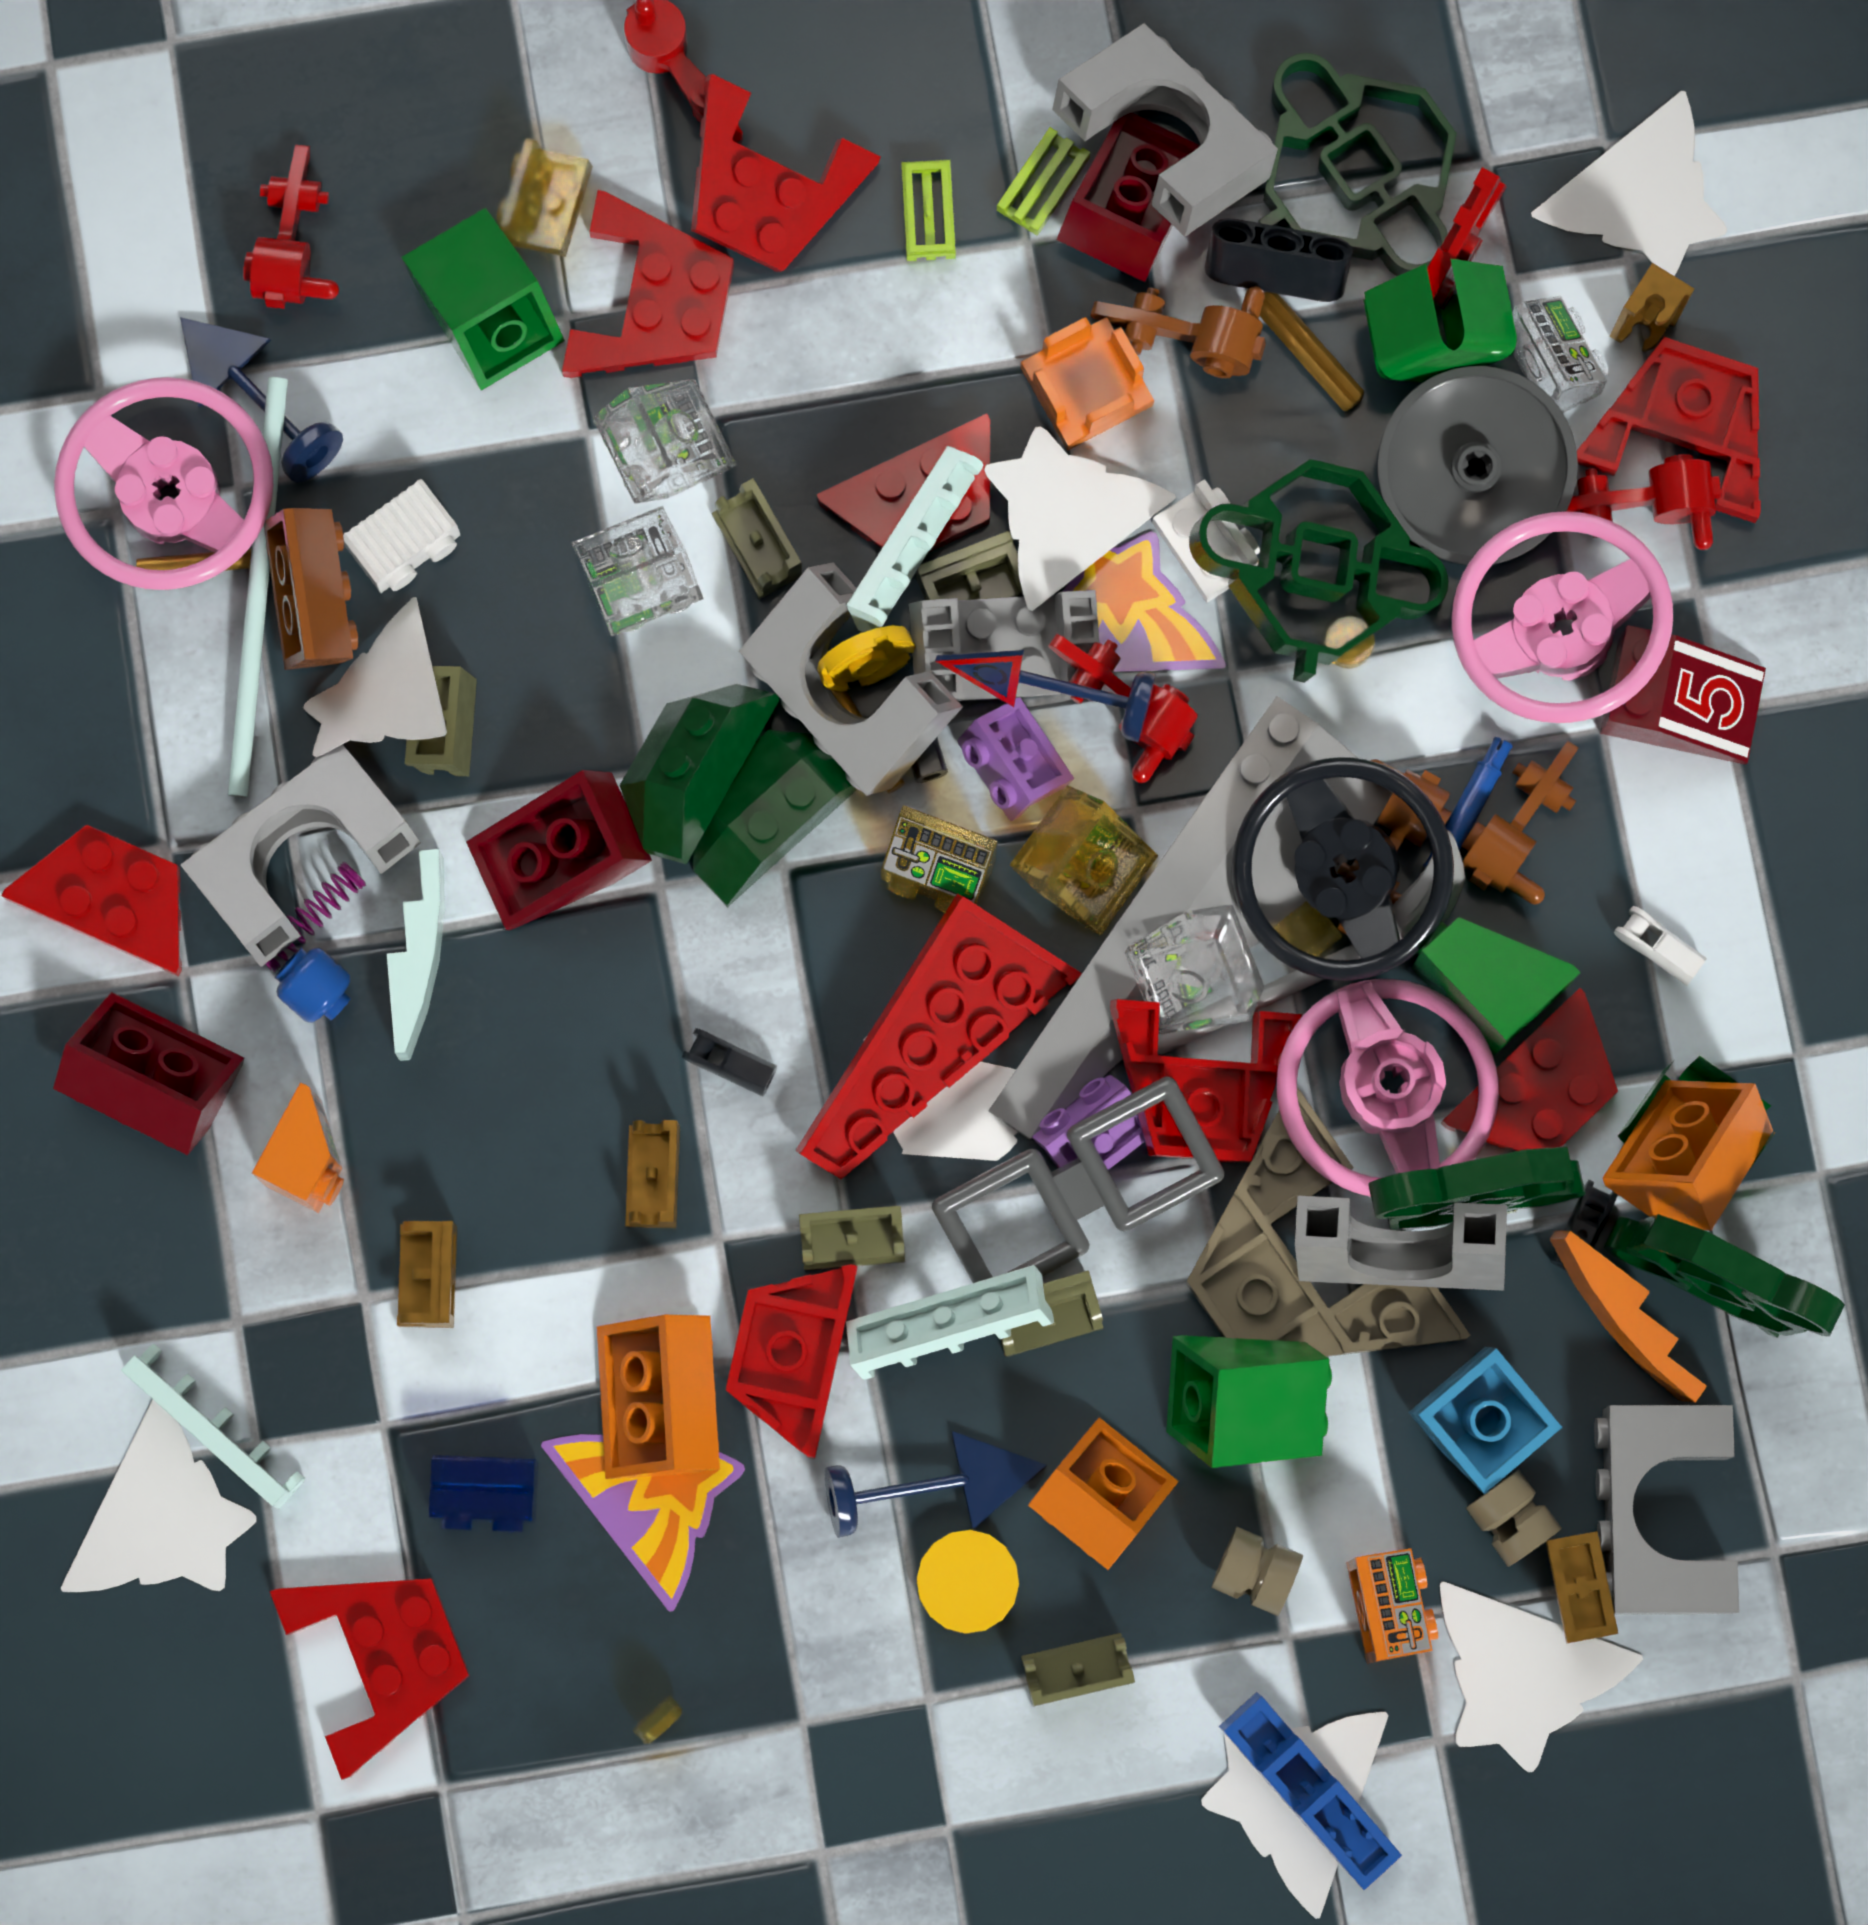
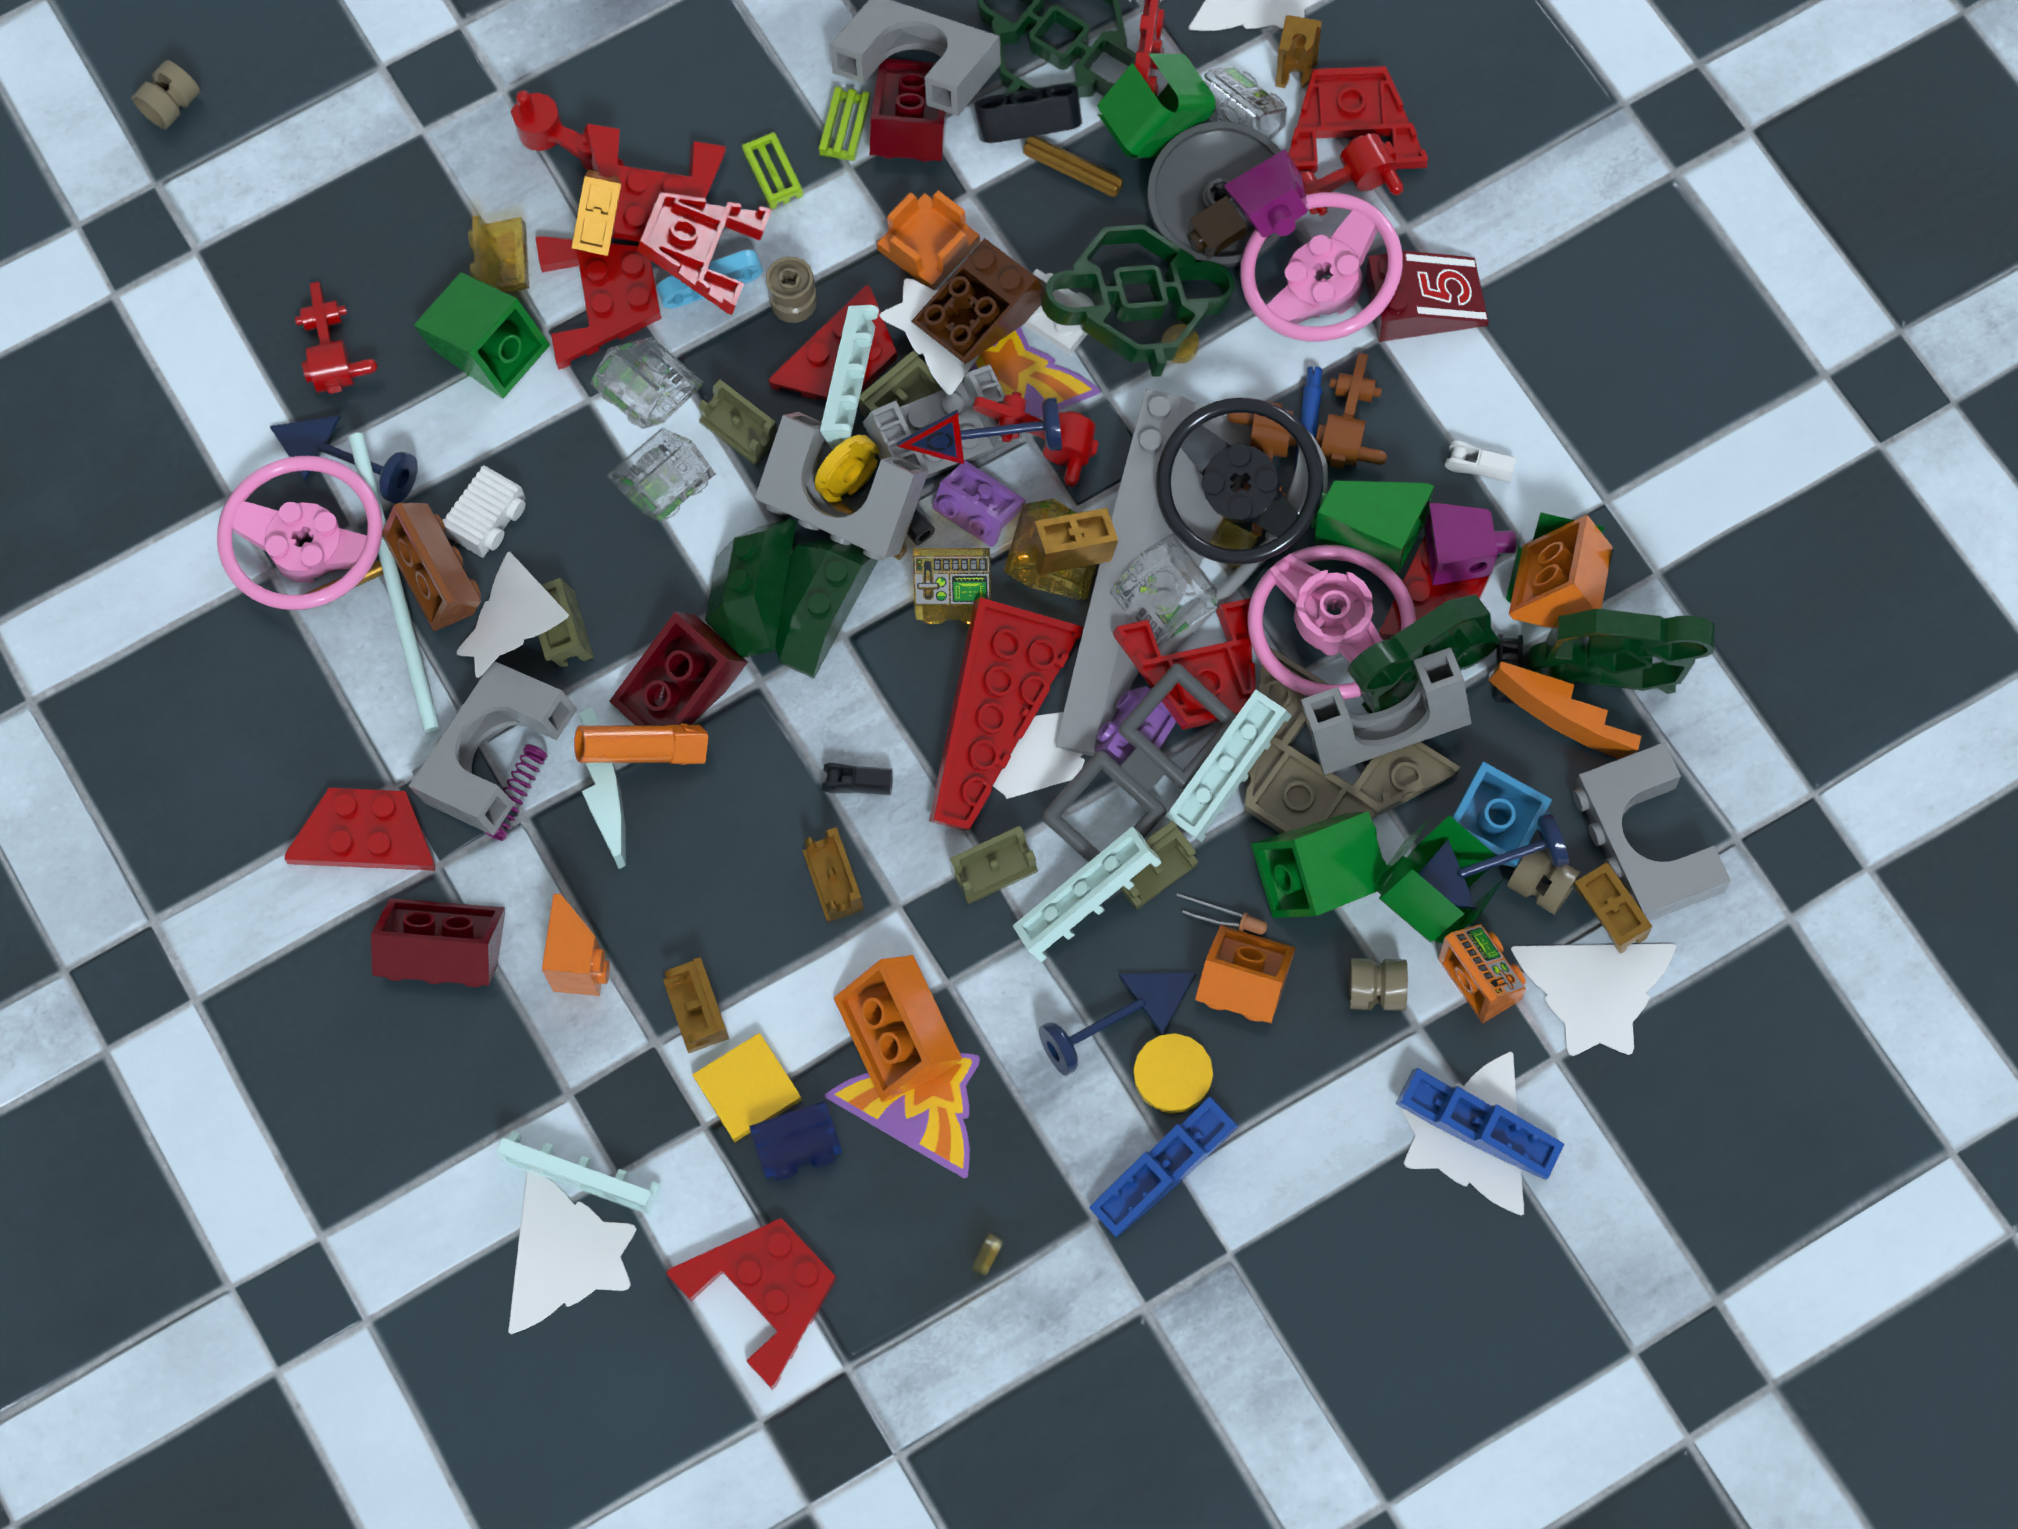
camera: 15 degrees left, 10 degrees down
blue head [274,947,351,1023] -> none
red wing [725,1264,858,1459] -> none
olive hinge [1021,1633,1135,1707] -> none
dark orange piece [1090,286,1266,379] -> none
none -> hinge [571,170,622,256]
none -> orange piece [574,723,708,765]
none -> wing [637,192,772,315]
none -> medium azure beam [657,250,763,308]
none -> yellow tile [692,1032,802,1143]
none -> dark tan wheel [766,256,817,323]
none -> reddish brown slope [911,238,1045,364]
none -> pearl gold hinge [1031,508,1118,575]
none -> blue slope [1089,1096,1239,1237]
none -> light aqua hinge [1165,689,1292,842]
none -> piece [1176,893,1268,935]
none -> dark brown brick [1186,196,1247,259]
none -> magenta torso [1224,149,1308,237]
none -> green piece [1375,815,1506,943]
none -> dark blue piece [1418,812,1570,910]
none -> magenta torso [1423,503,1516,585]

